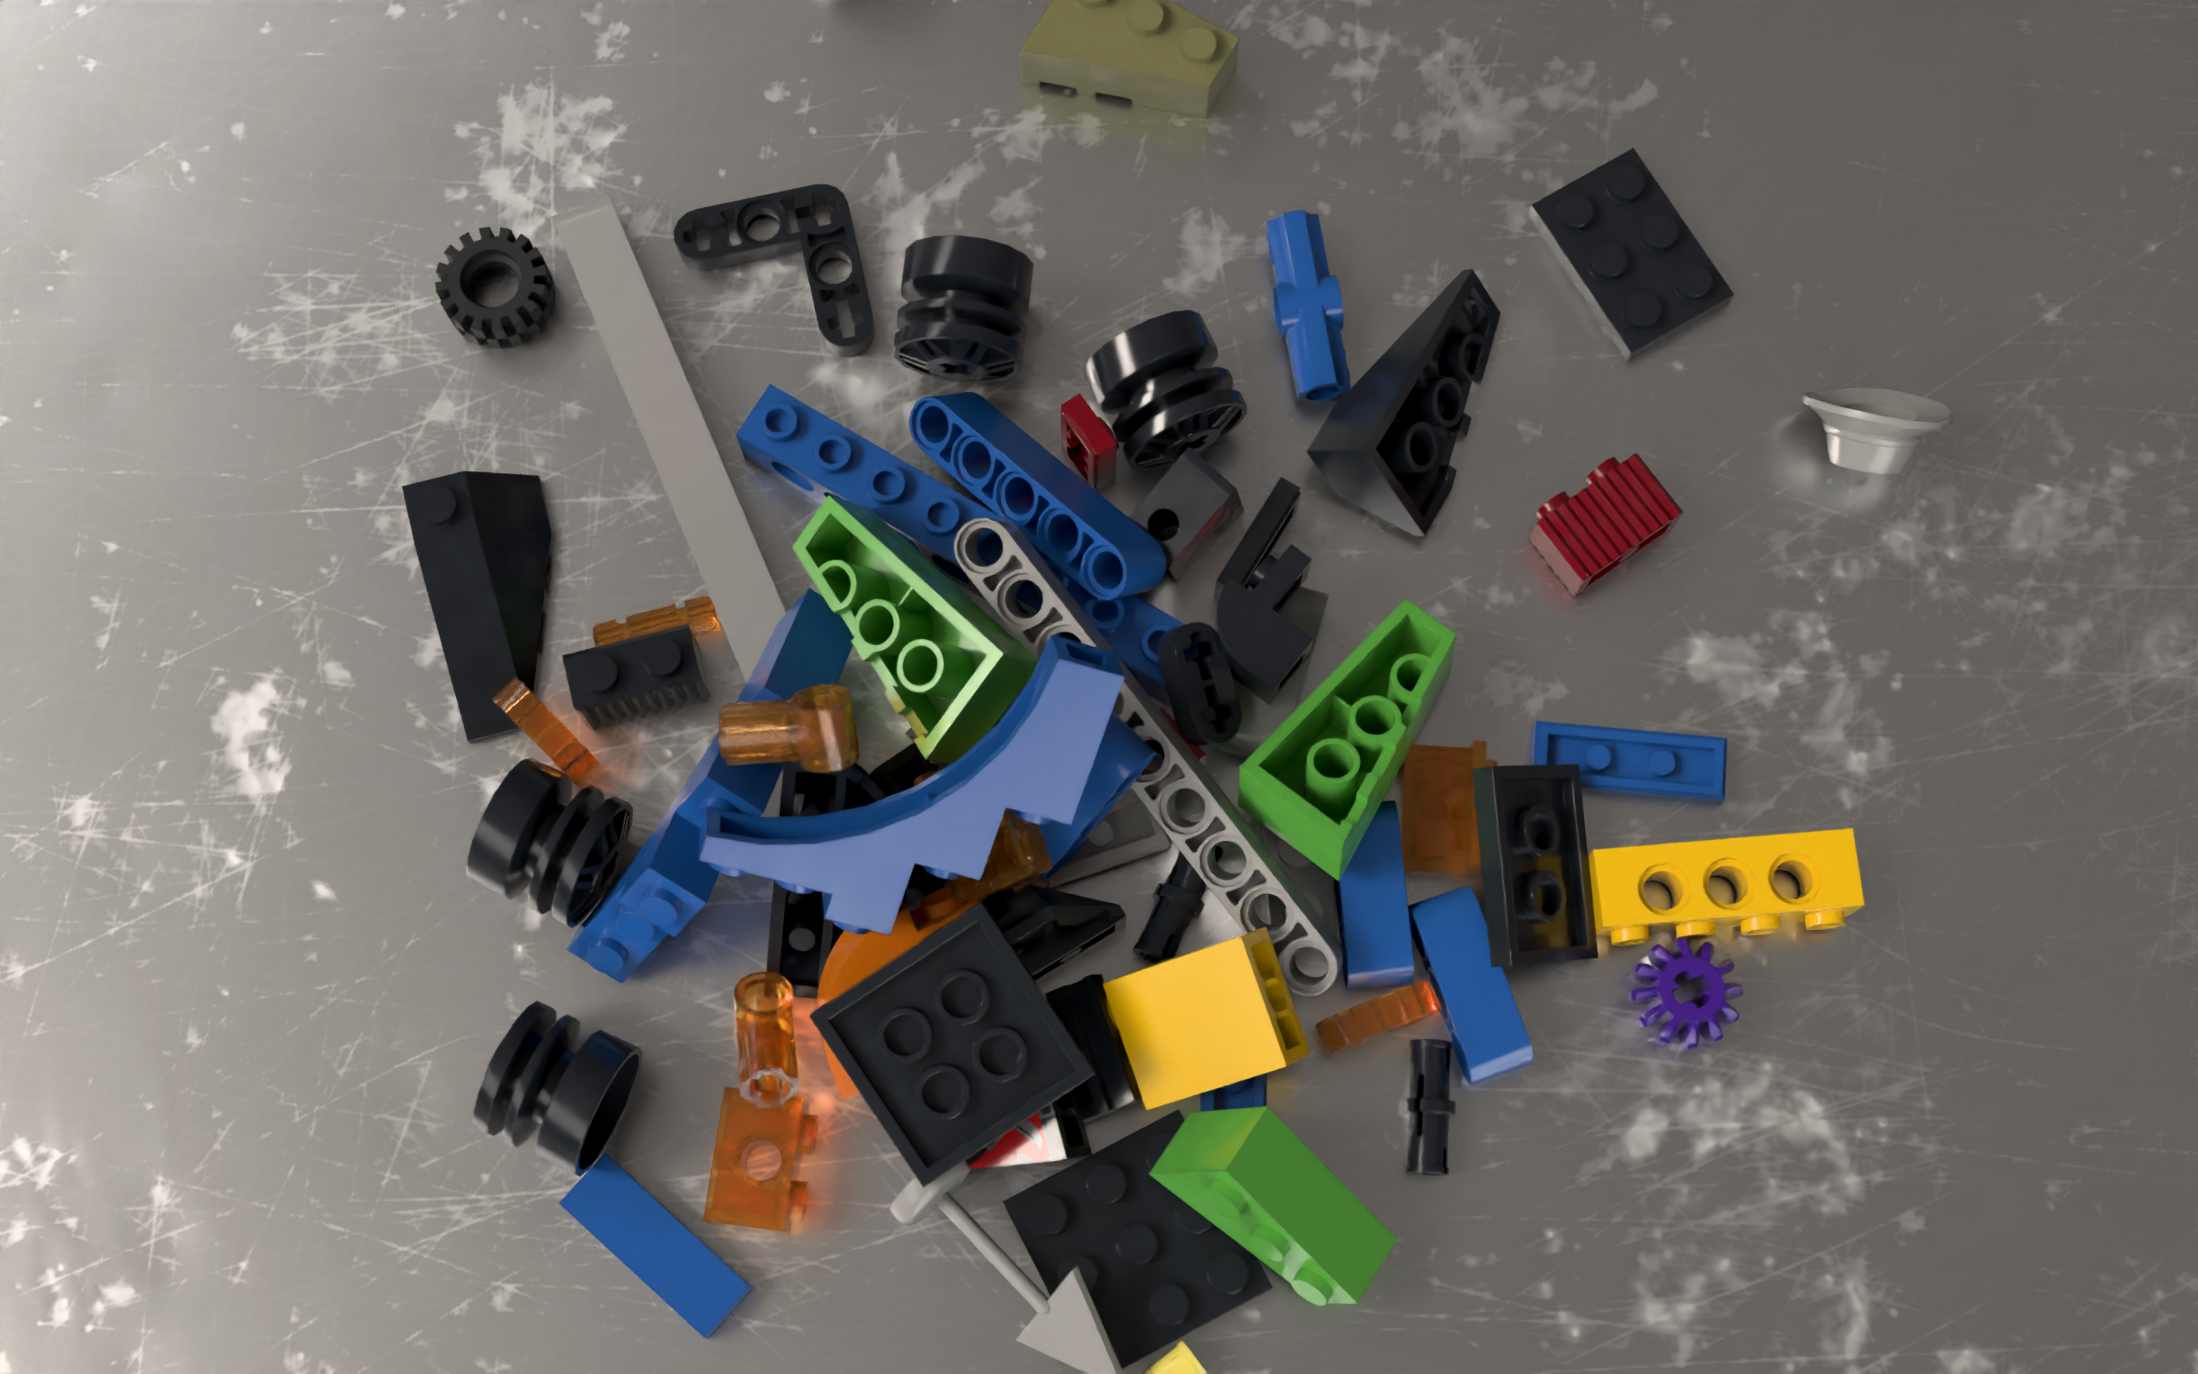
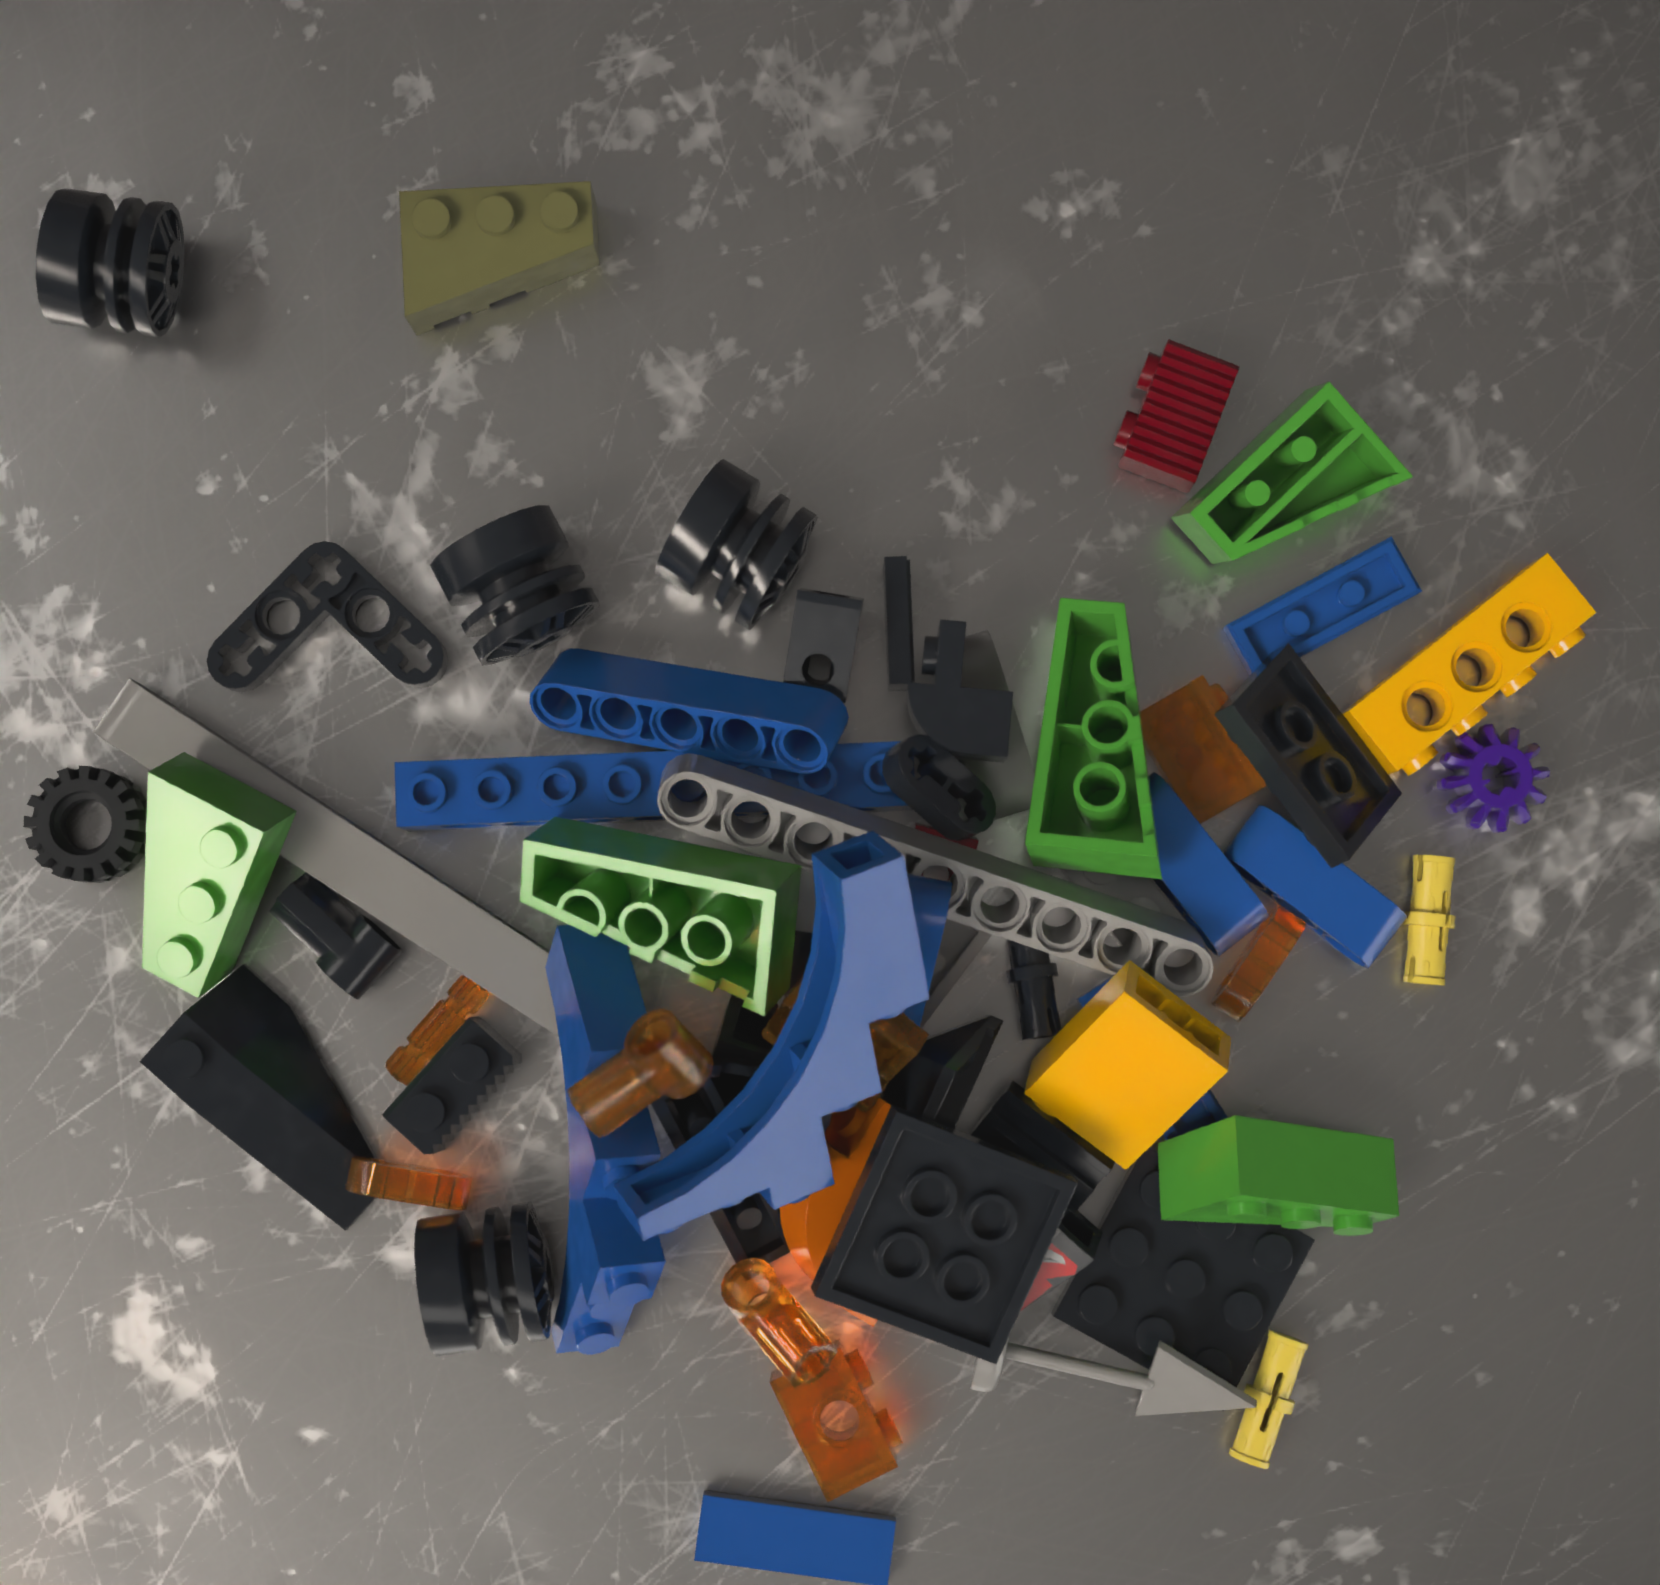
camera: 35 degrees left, 10 degrees up
black wheel [473,1001,643,1177] -> none
dark red plate [1060,393,1119,494] -> none
blue piece [1266,210,1351,404] -> none
black wedge [1306,269,1501,536] -> none
black pin [1403,1039,1456,1176] -> none
black plate [1528,148,1734,361] -> none
light grey hat [1801,387,1954,474] -> none
none -> wedge [142,752,297,998]
none -> black piece [269,872,403,1000]
none -> bright green wedge [1171,381,1413,564]
none -> light yellow pin [1403,855,1456,986]

